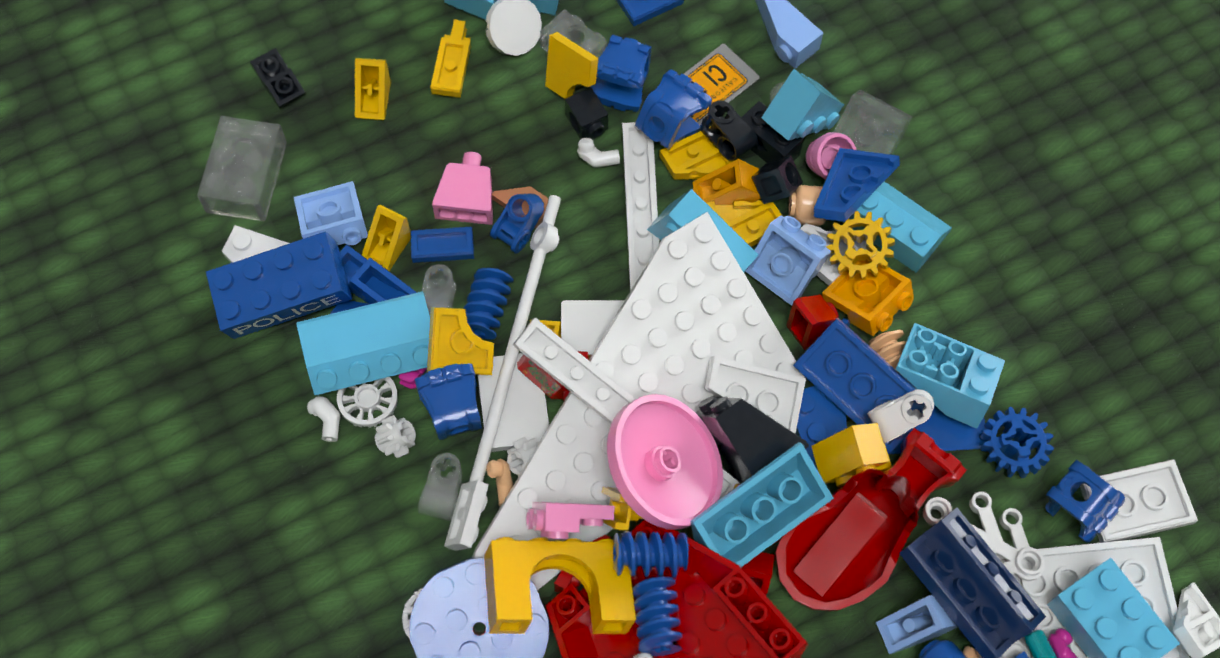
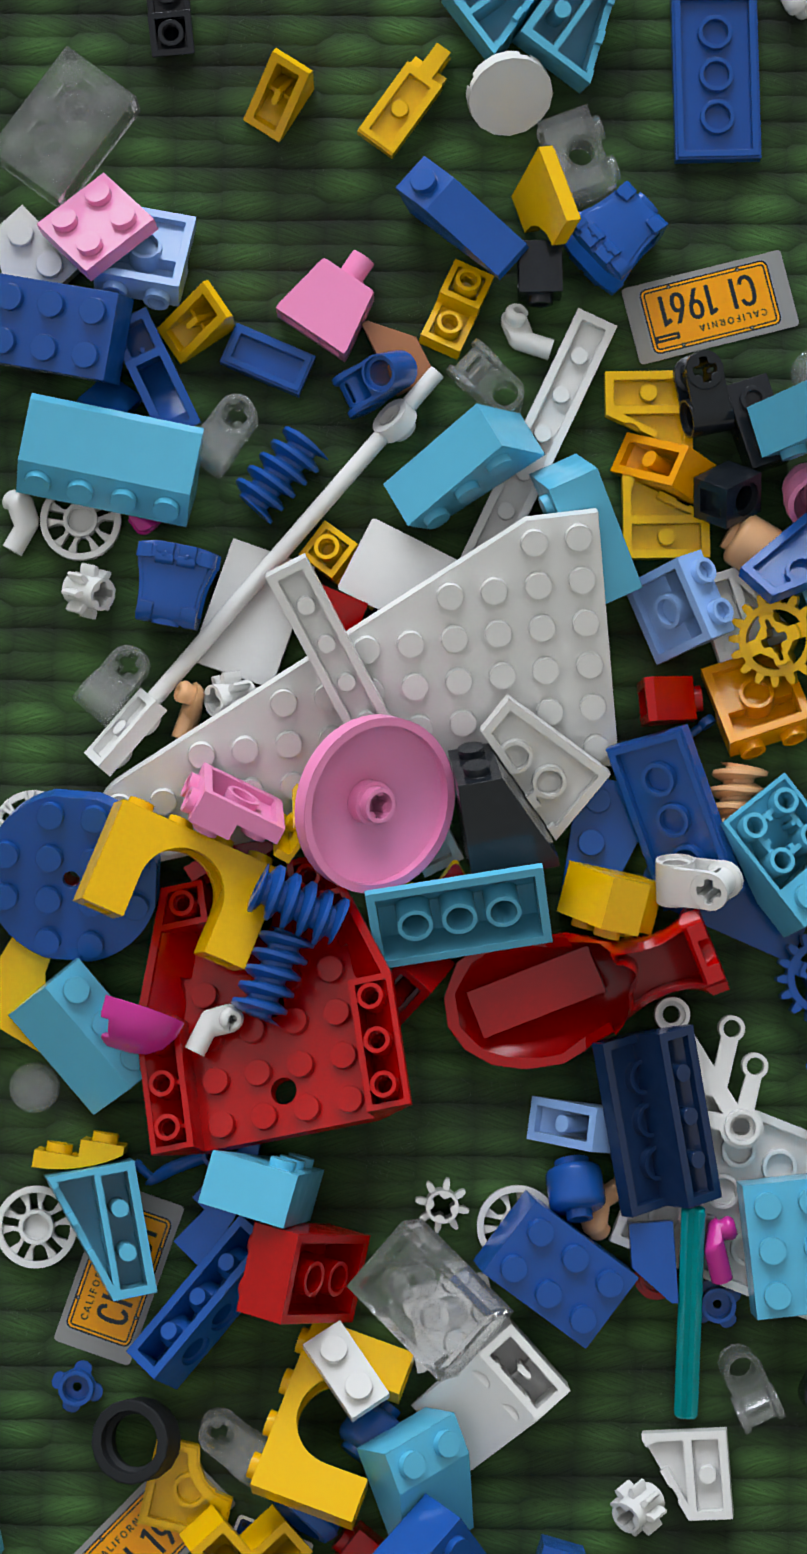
camera: 25 degrees right, 20 degrees up
yellow tile [427,307,494,375] -> none
blue piece [635,69,712,150] -> none
none -> bright pink plate [37,172,158,281]
none -> medium azure wedge [383,403,545,529]
none -> blue slope [395,156,529,280]
none -> yellow slope [419,259,494,360]
none -> clear piece [445,338,525,413]

